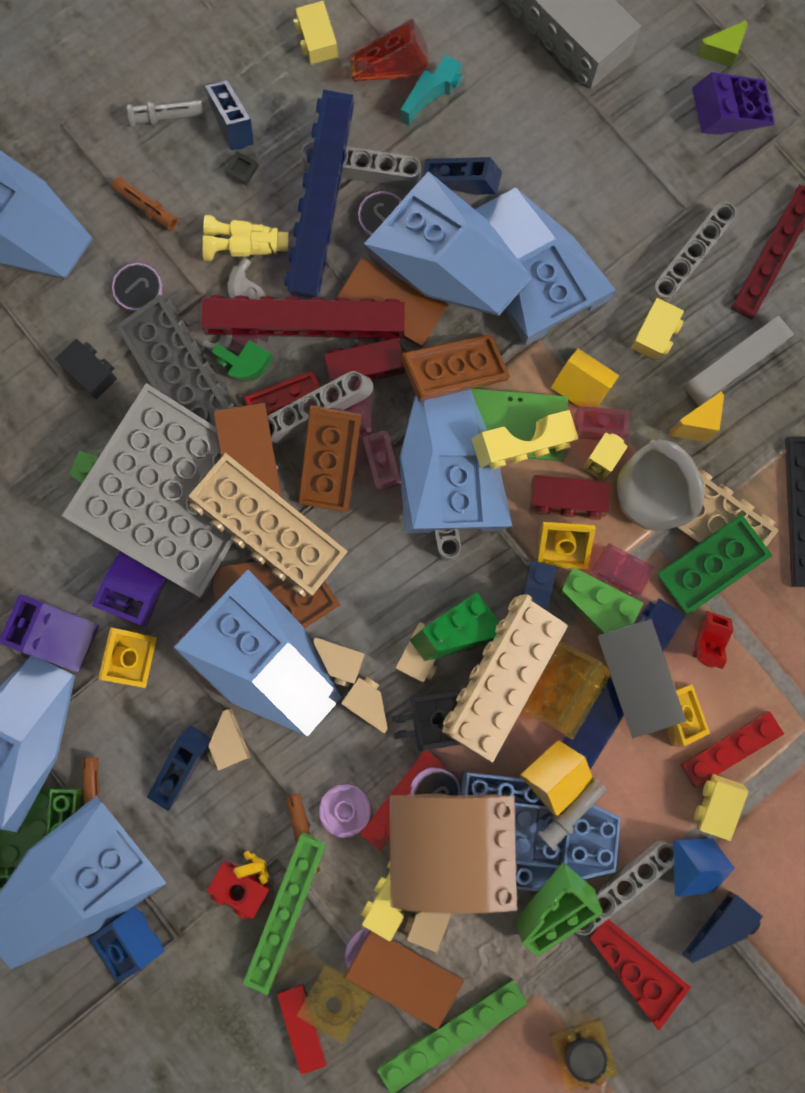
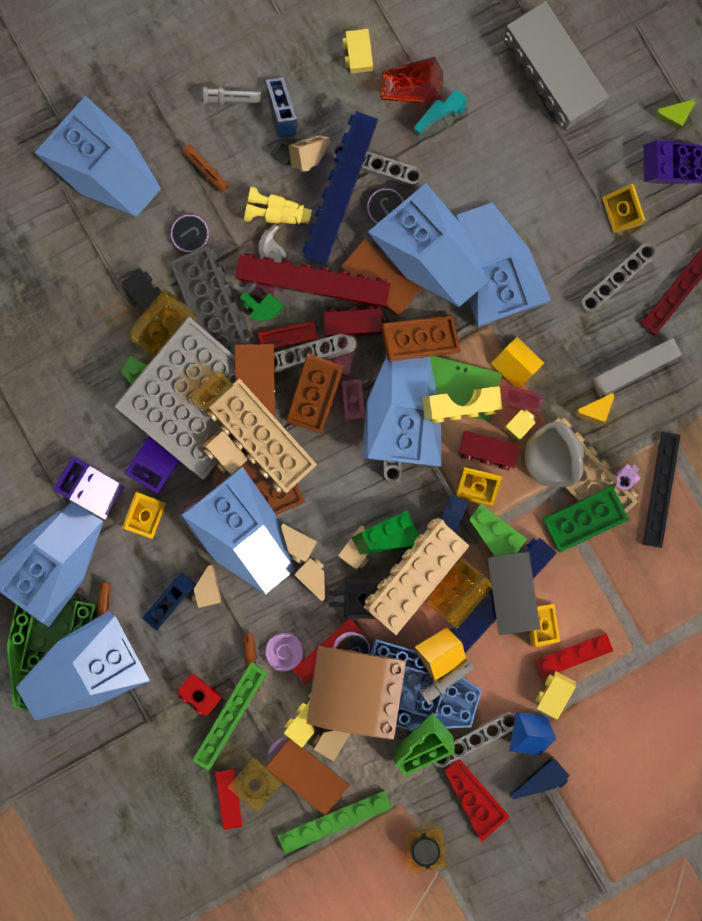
camera: 10 degrees right, 5 degrees up
blue slope [89,906,165,984] -> none
yellow piece [233,851,270,884] -> none
dark blue slope [421,157,502,195] -> none
clear pink brick [591,543,655,597] -> none
light yellow brick [631,298,684,361] -> none
red brick [692,611,734,669] -> none
none -> clear yellow brick [128,289,197,357]
none -> clear yellow brick [188,370,233,412]
none -> tan brick [203,430,248,475]
none -> tan slope [288,135,331,172]
none -> yellow slope [602,184,645,233]
none -> lavender piece [615,464,640,490]

